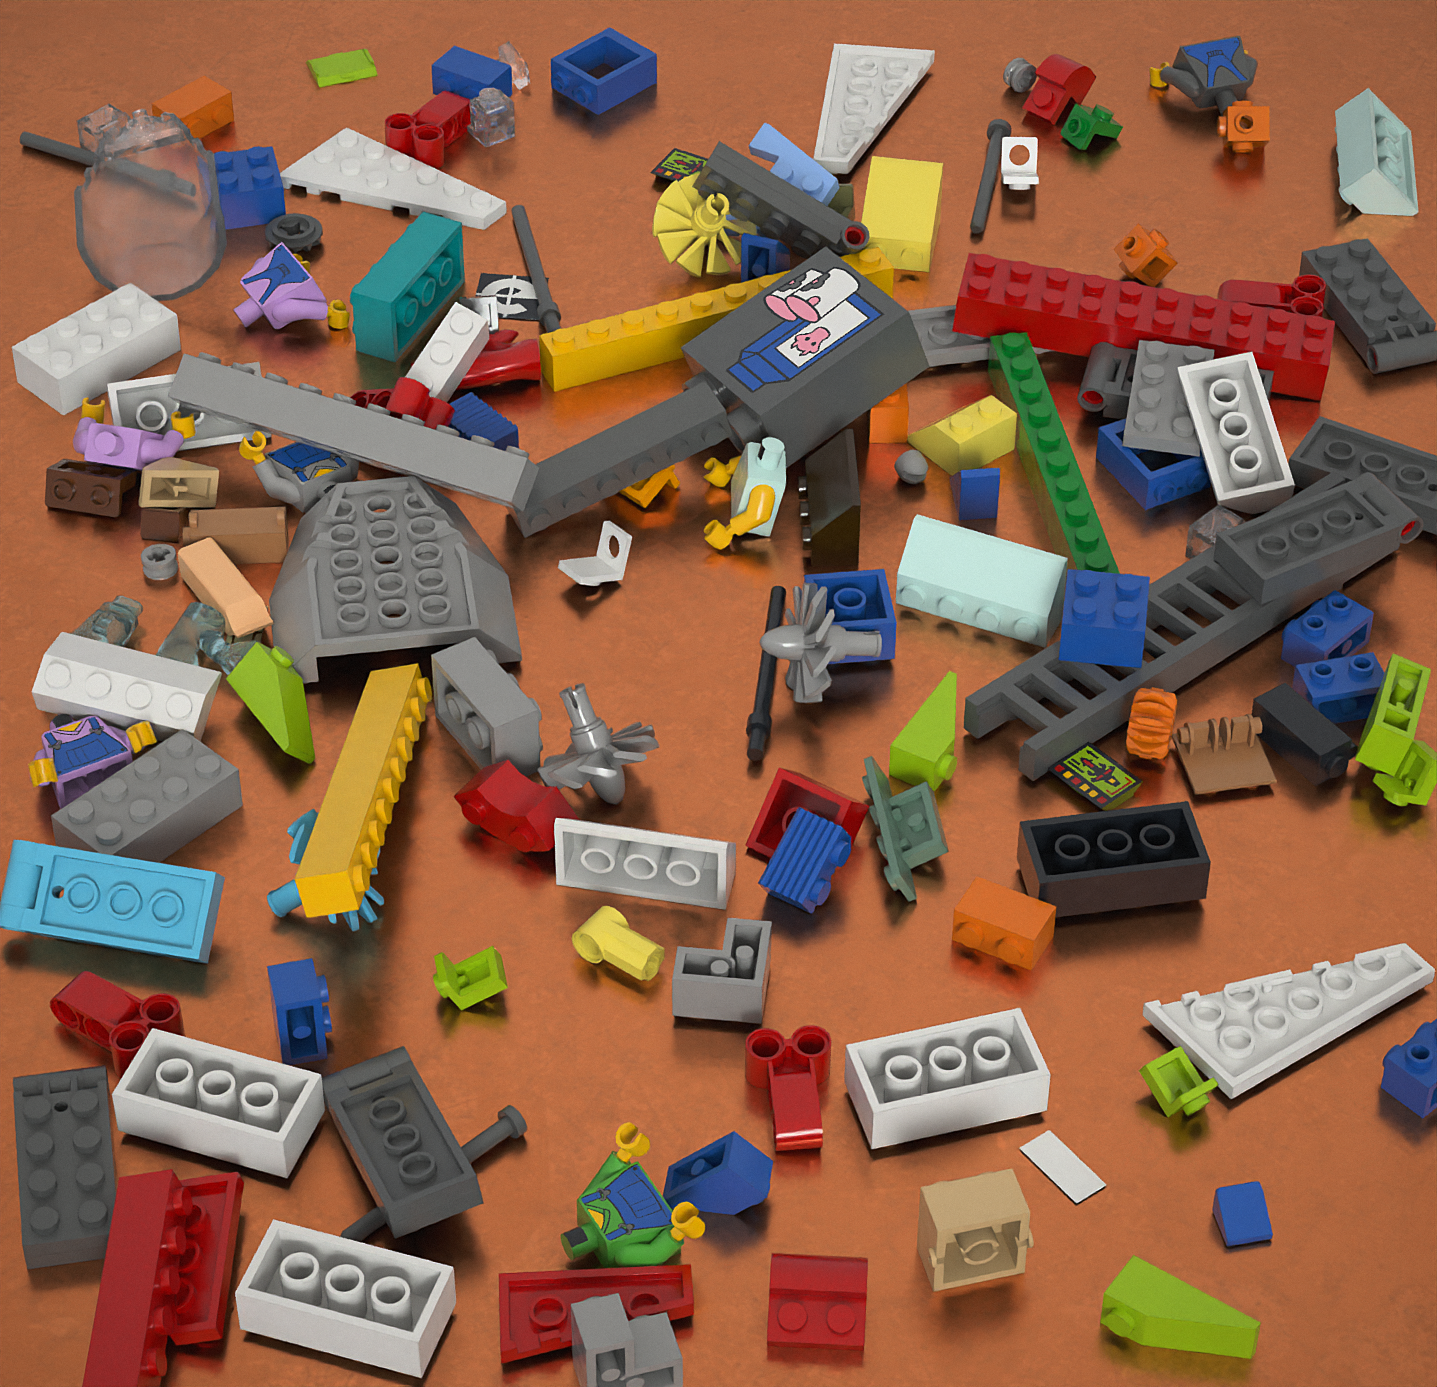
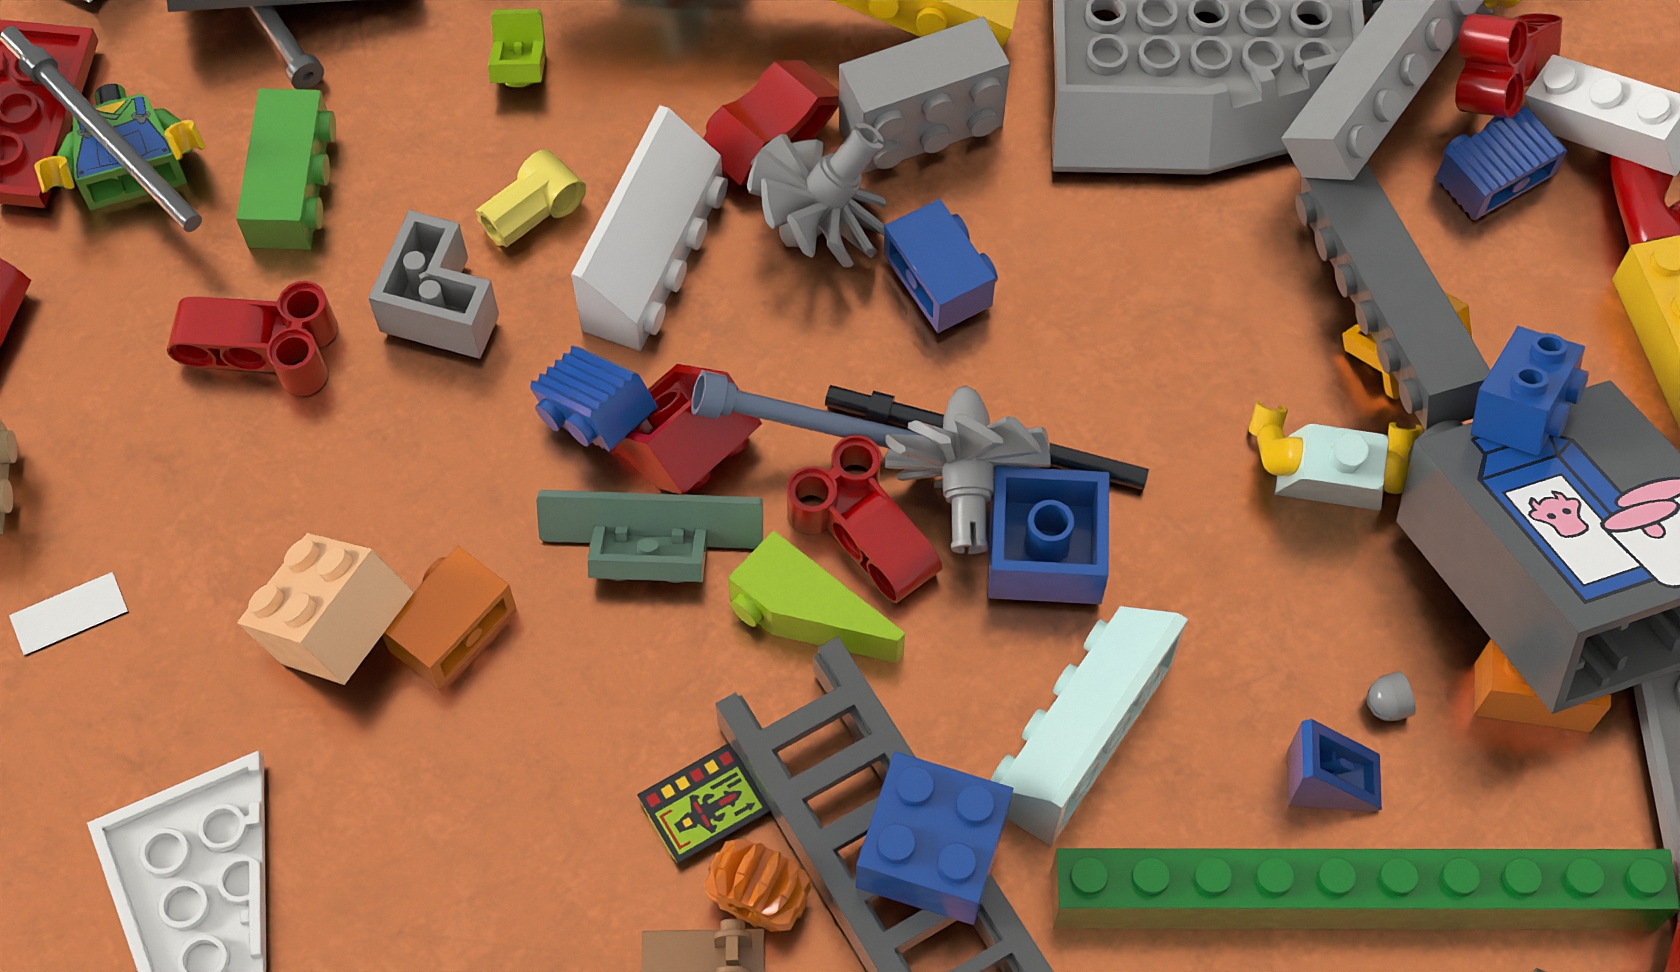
camera: 100 degrees right, 20 degrees up
white bracket [558,521,632,586] -> none
blue slope [663,1131,773,1215] -> none
dark brown slope [798,429,861,566] -> none
white brick [844,1008,1051,1149] -> none
light yellow slope [907,395,1017,476] -> none
black brick [1017,801,1211,917] -> none
lime bracket [1139,1046,1219,1117] -> none
none -> dark grey bar [0,26,202,232]
none -> bright green brick [236,88,336,250]
none -> light nougat brick [237,533,414,685]
none -> sand blue piece [691,370,920,449]
none -> red piece [787,435,943,603]
none -> blue brick [884,199,998,333]
none -> blue brick [1470,326,1589,456]

